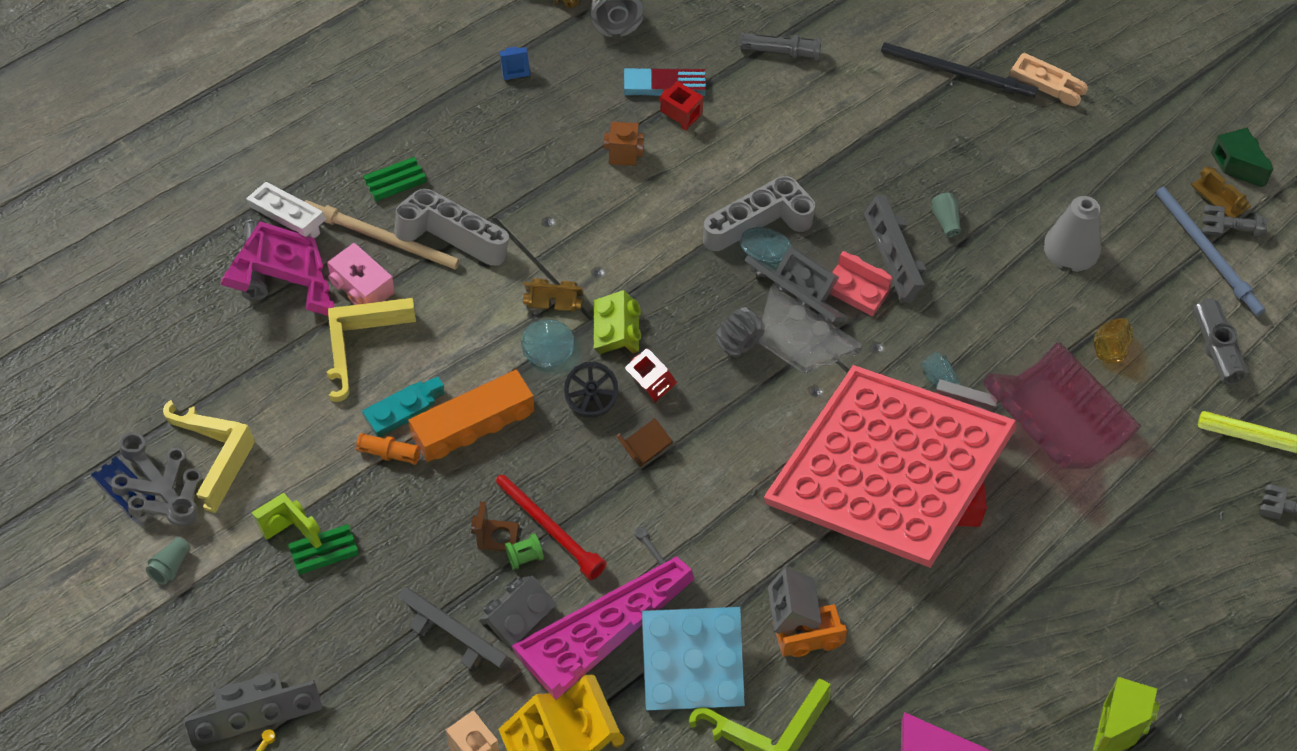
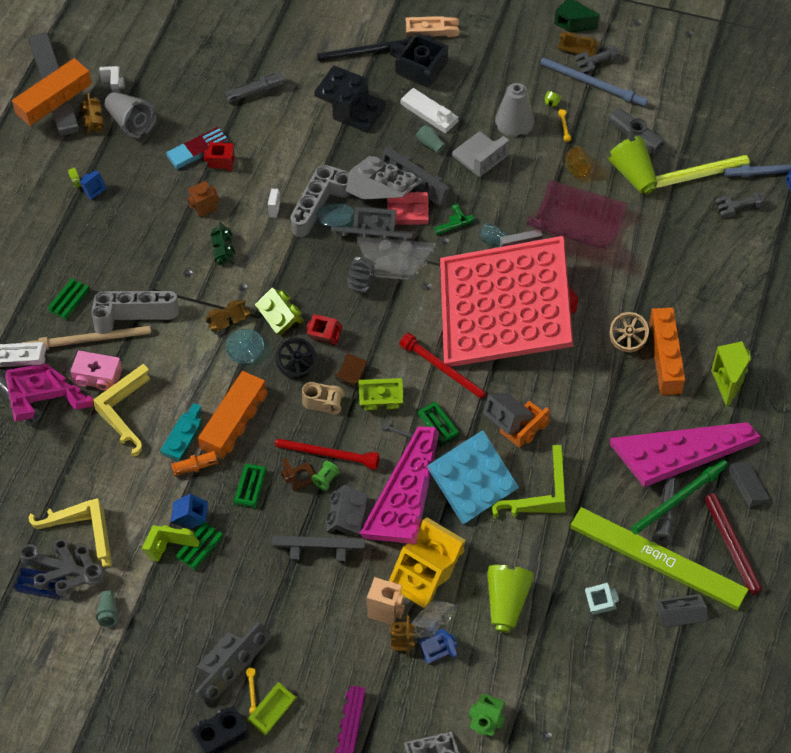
camera: 30 degrees left, 0 degrees up
none -> lime tile [68,167,81,188]
none -> blue brick [171,493,208,530]
none -> dark green hinge [211,222,236,266]
none -> green tile [234,463,267,509]
none -> white tile [268,188,281,218]
none -> tan piece [302,382,345,415]
none -> black bracket [314,65,386,133]
none -> light grey slope [346,156,422,199]
none -> lime bracket [359,378,404,410]
none -> black hinge [390,34,448,87]
none -> red piece [399,332,486,399]
none -> white hinge [401,88,458,134]
none -> green tile [417,401,460,447]
none -> green hose [434,204,475,235]
none -> light grey bracket [452,132,509,177]
none -> lime hinge [544,91,562,108]
none -> yellow hinge [558,109,571,142]
none -> lime cone [607,136,658,194]
none -> tan wheel [609,312,649,353]
none -> orange brick [649,308,685,395]

